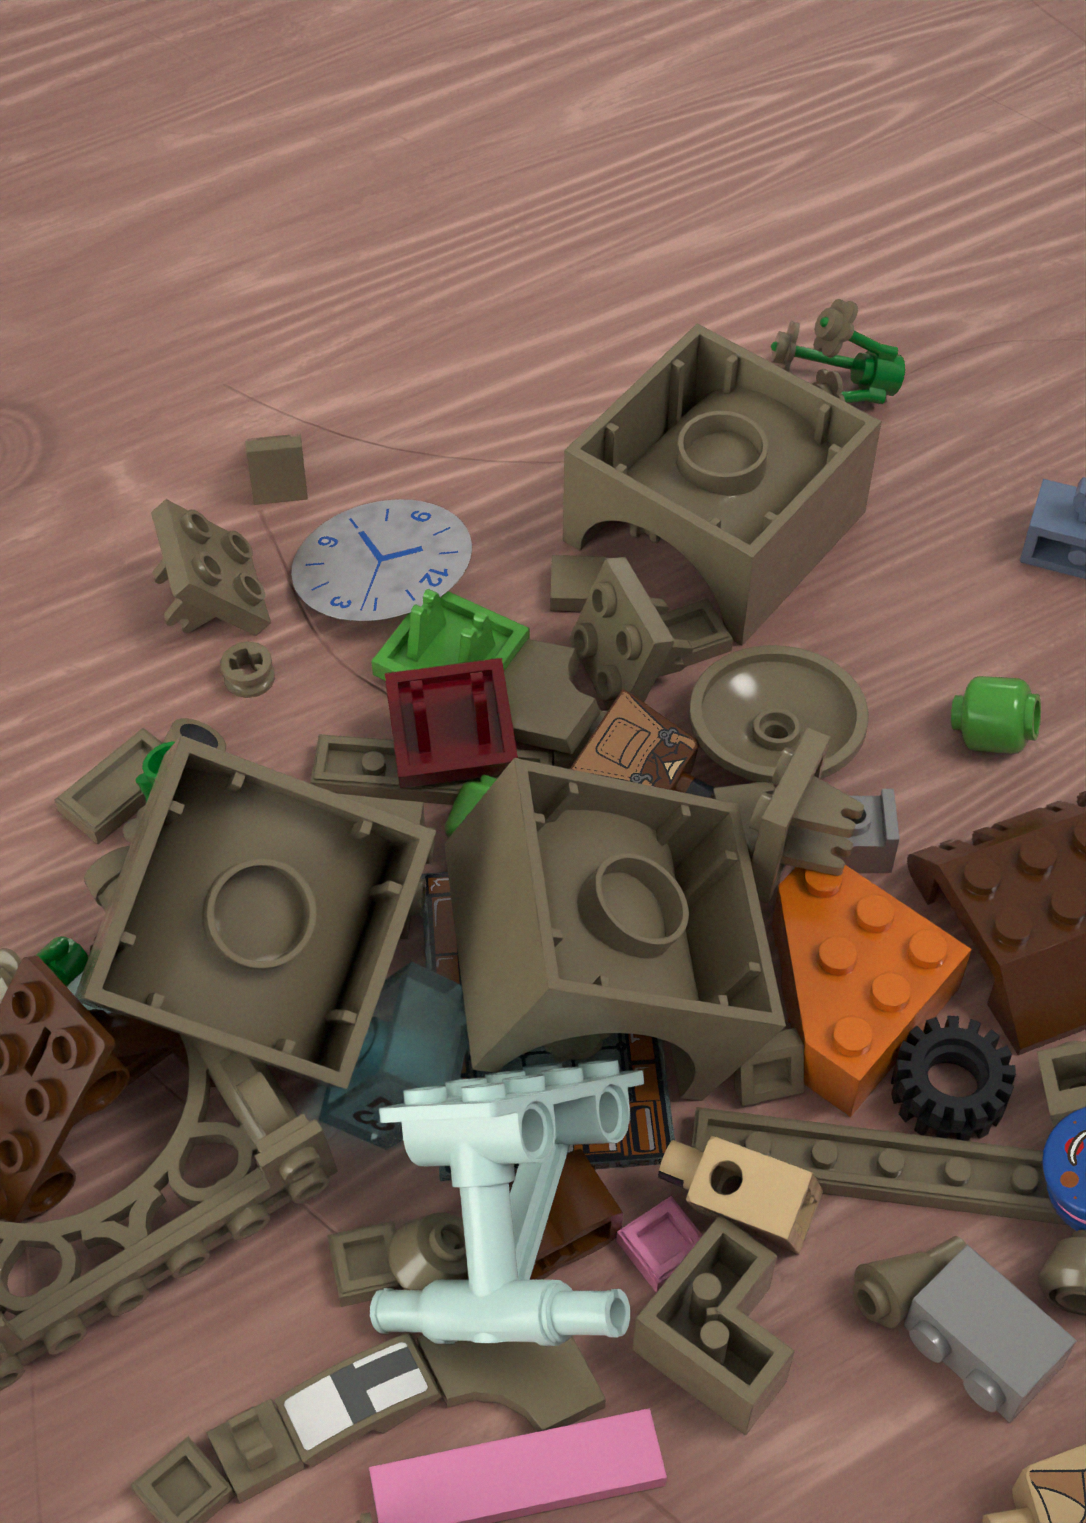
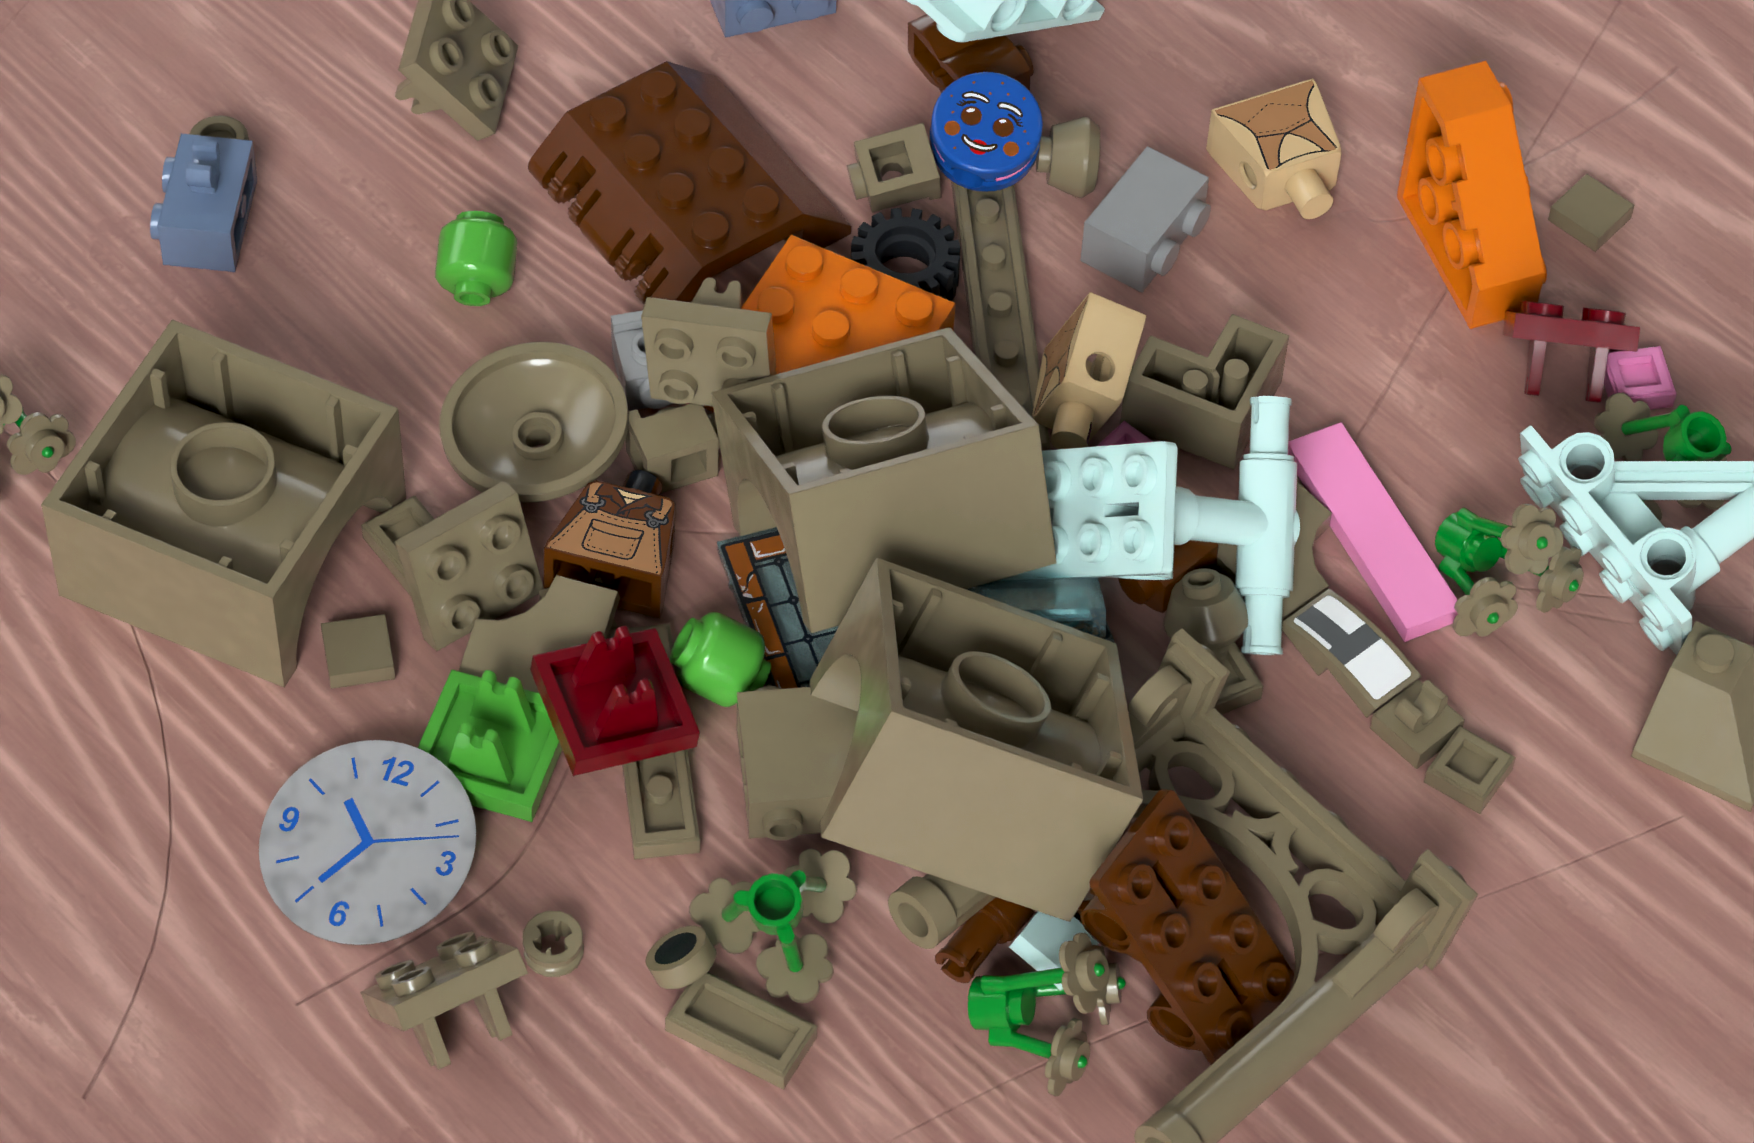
camera: 105 degrees left, 0 degrees up
dark tan slope [245,433,308,505] -> none
dark tan cone [853,1236,967,1328] -> none

